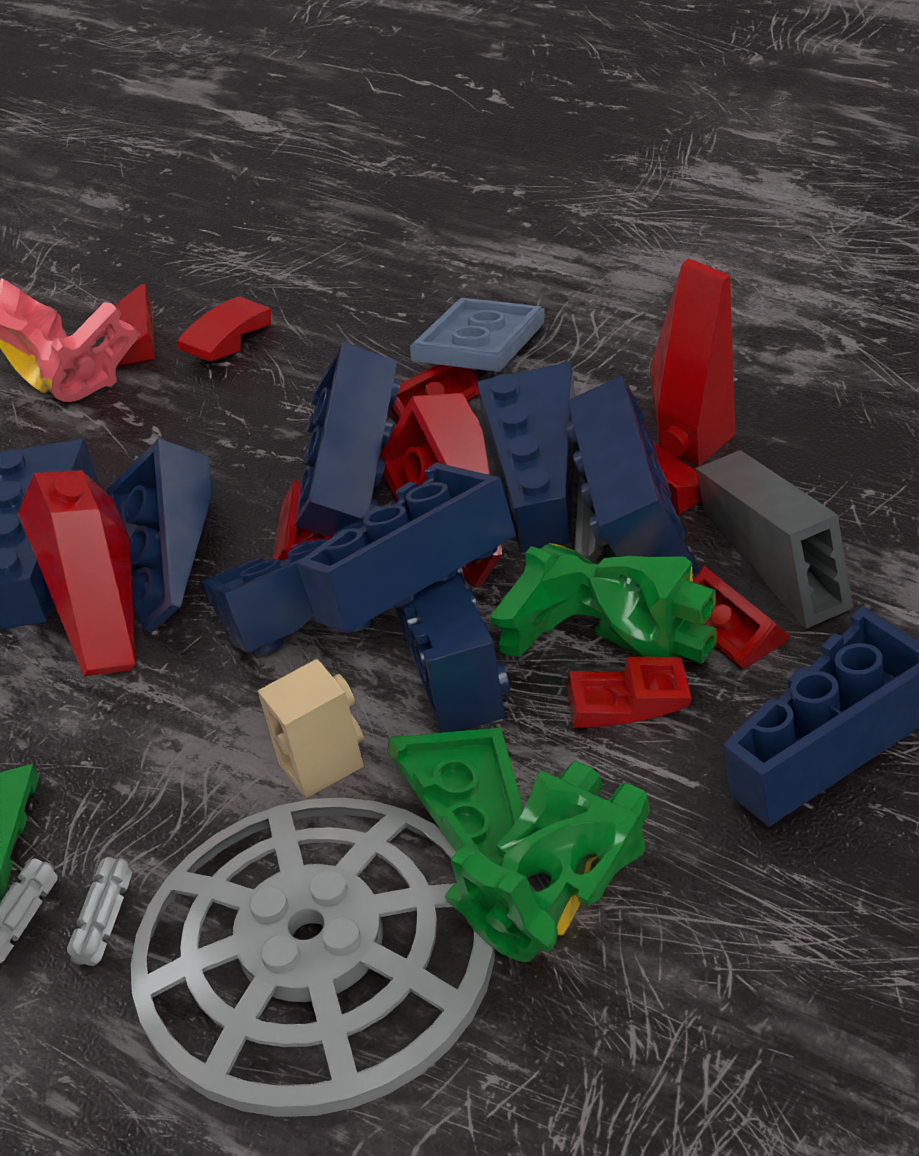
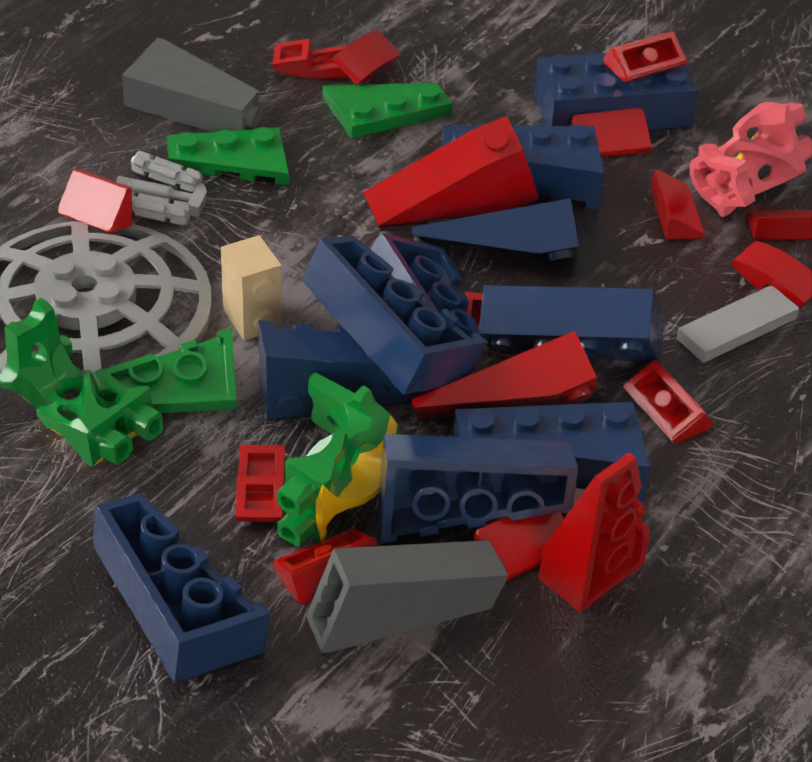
camera: 85 degrees right, 0 degrees up
sand blue tile [410,298,544,372] -> none
none -> slope [58,169,132,232]
none -> light grey piece [116,176,207,217]
none -> red slope [650,170,705,240]
none -> light grey tile [676,285,799,363]

